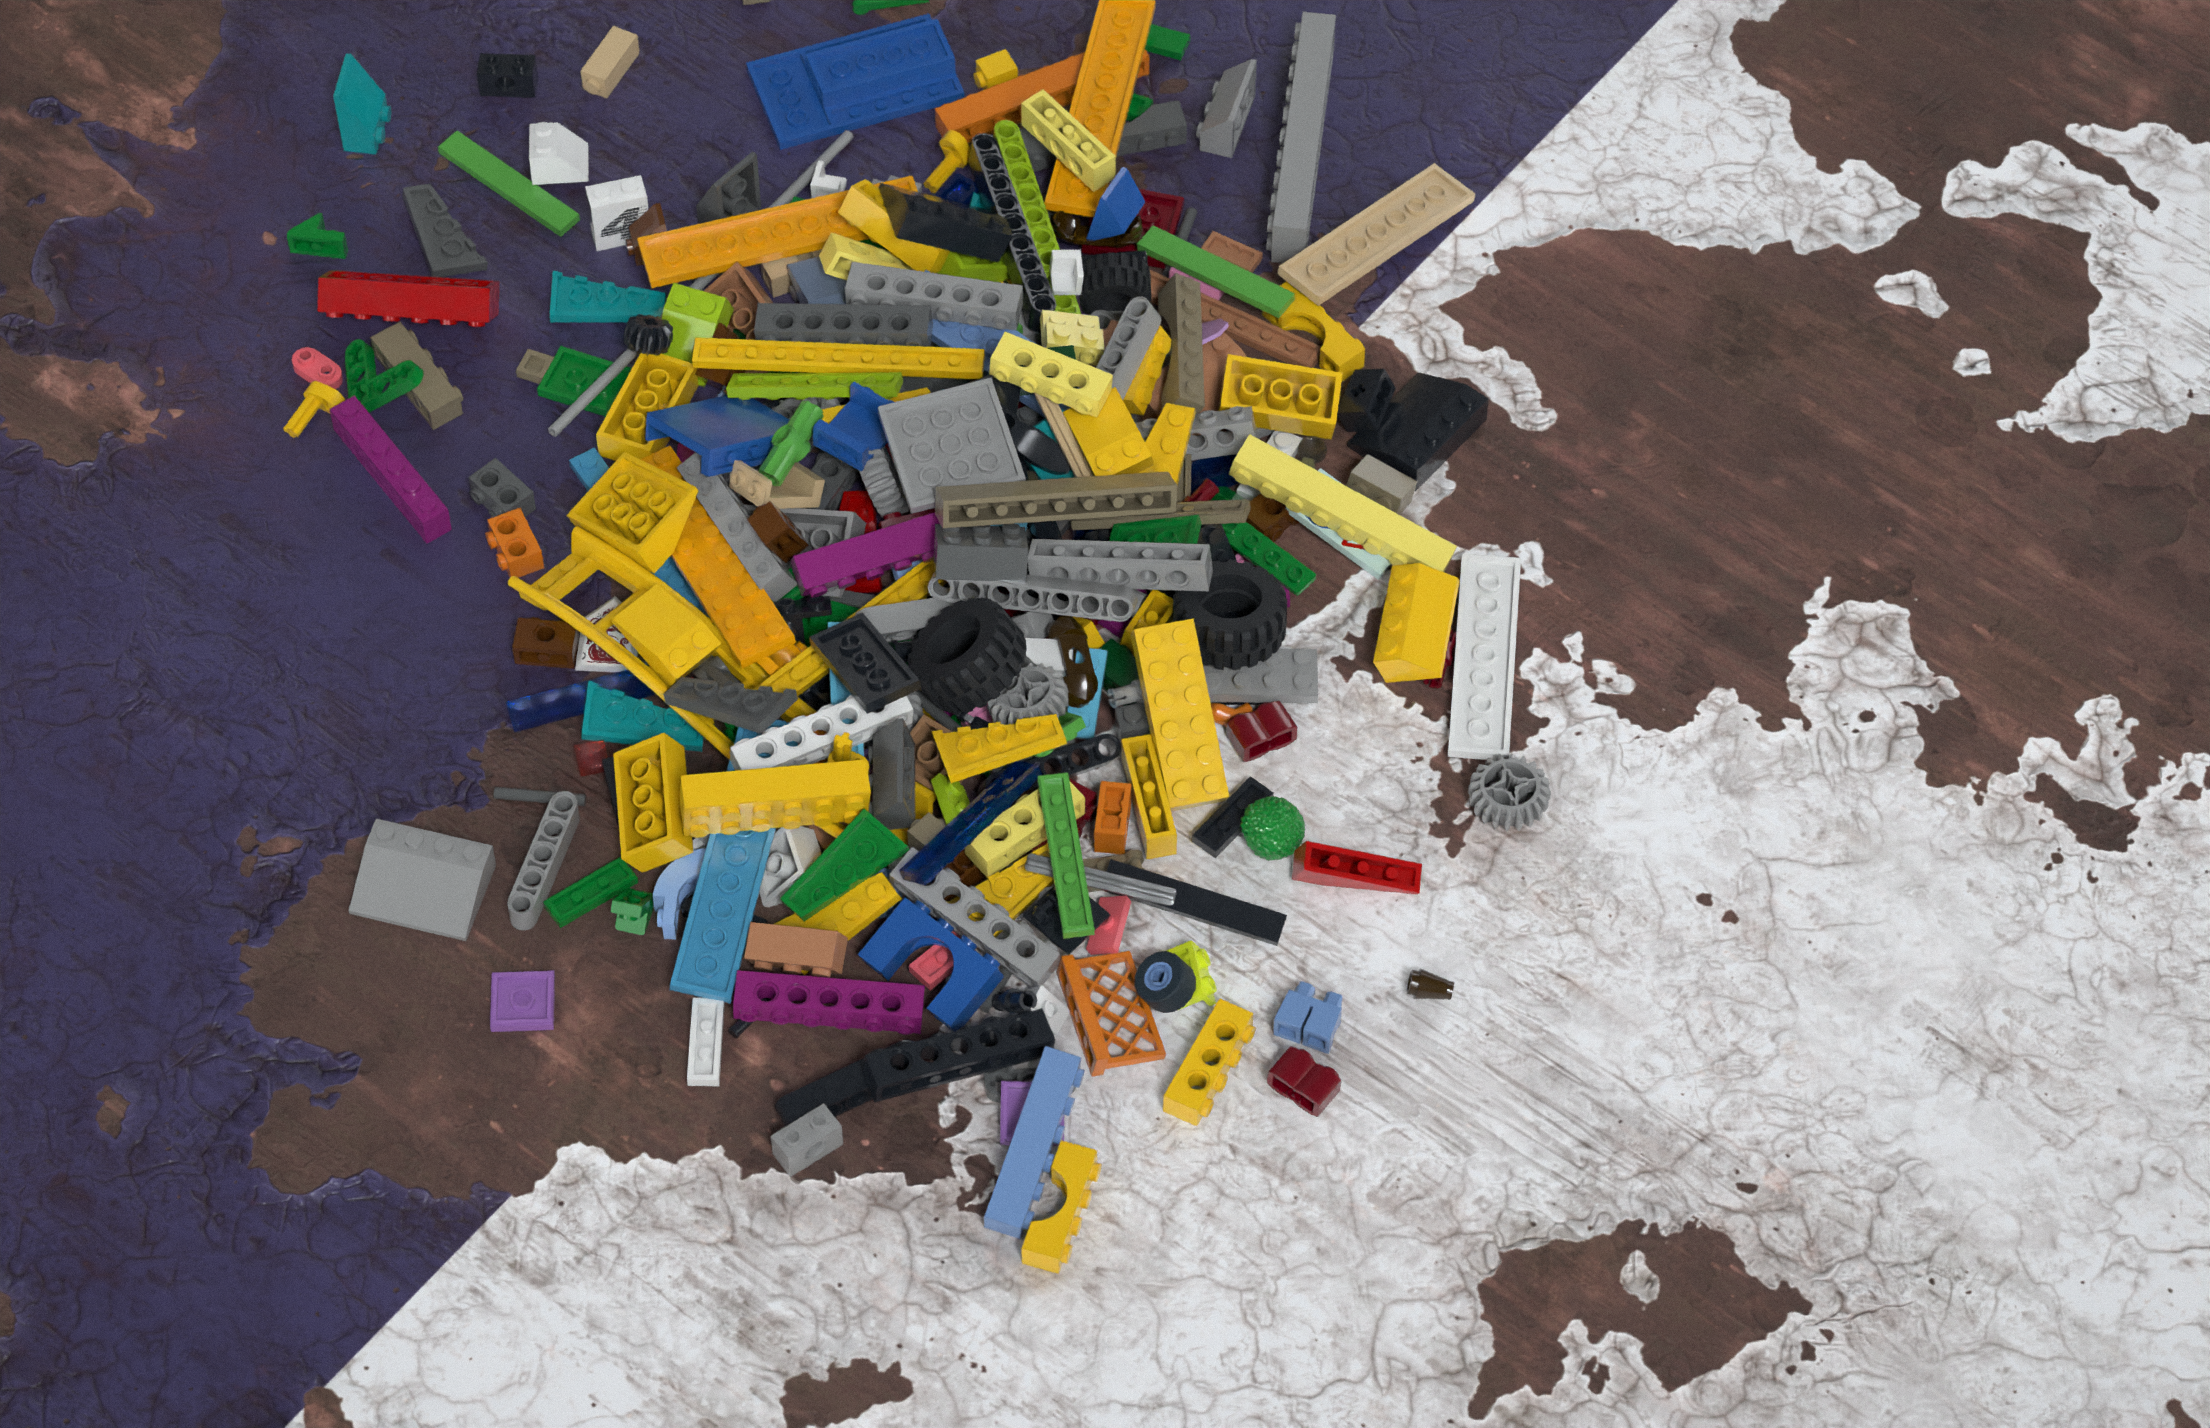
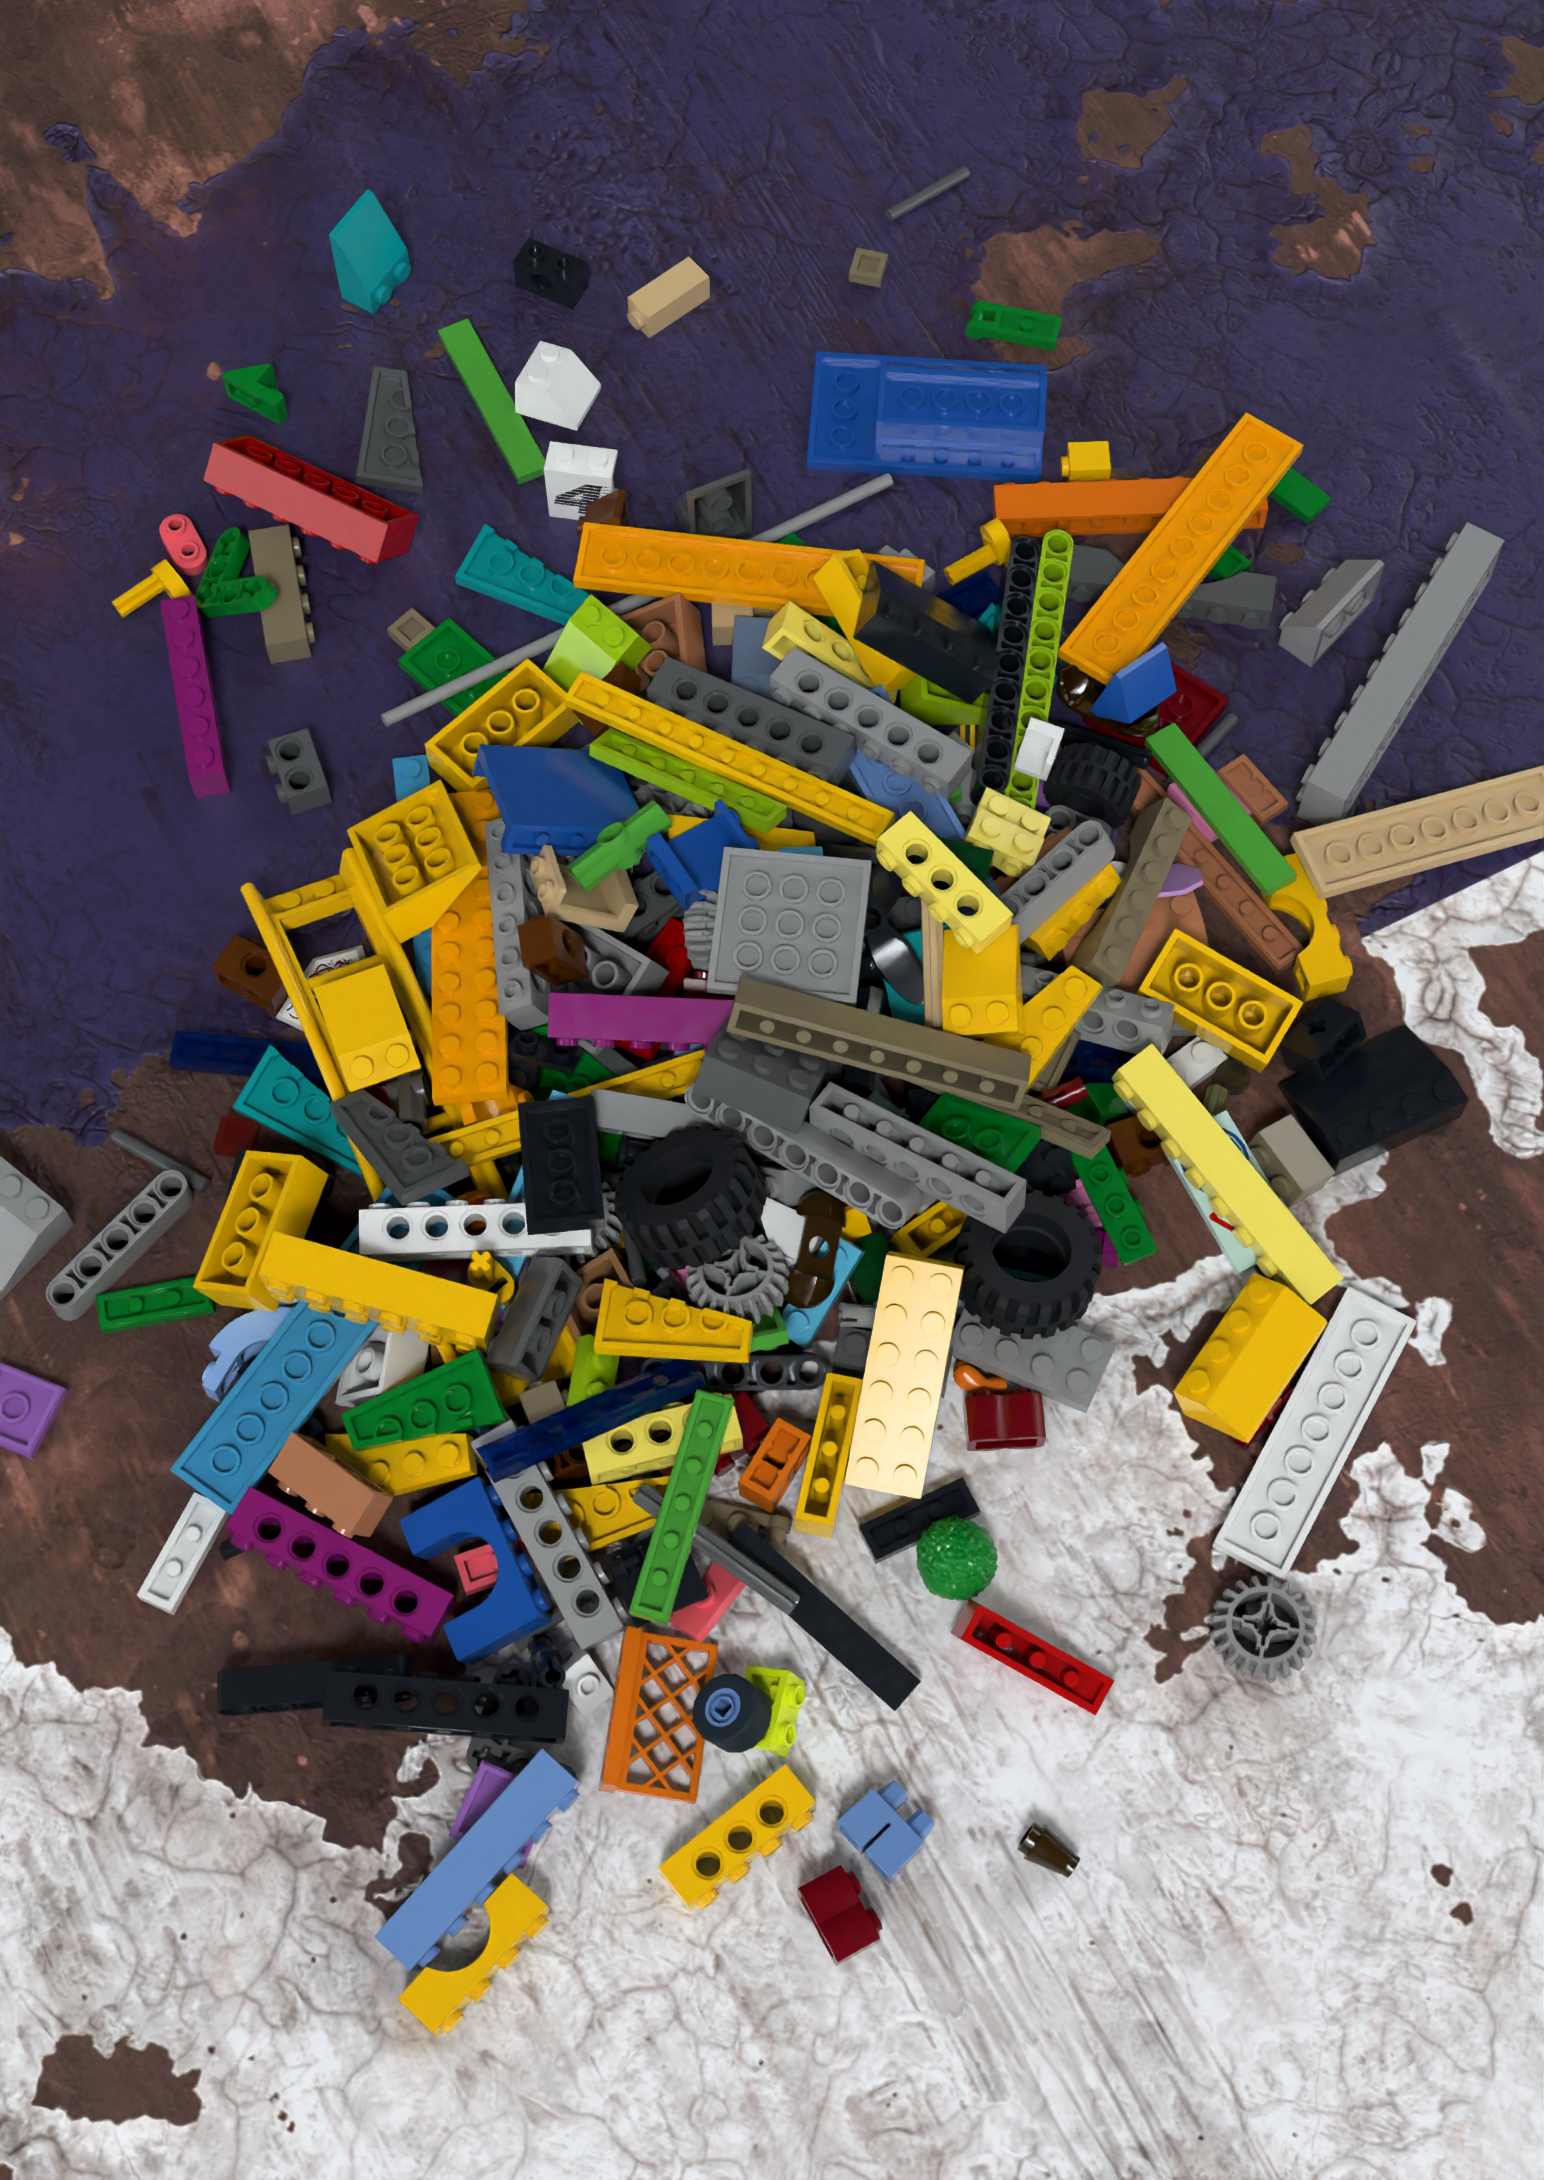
camera: 25 degrees right, 10 degrees up
orange brick [485,508,544,578] -> none
green slope [611,888,654,935] -> none
black gear [623,314,673,356] -> none
light grey brick [771,1103,843,1177] -> none
white panel [811,160,847,198] -> none
light yellow brick [1021,89,1116,192] -> none

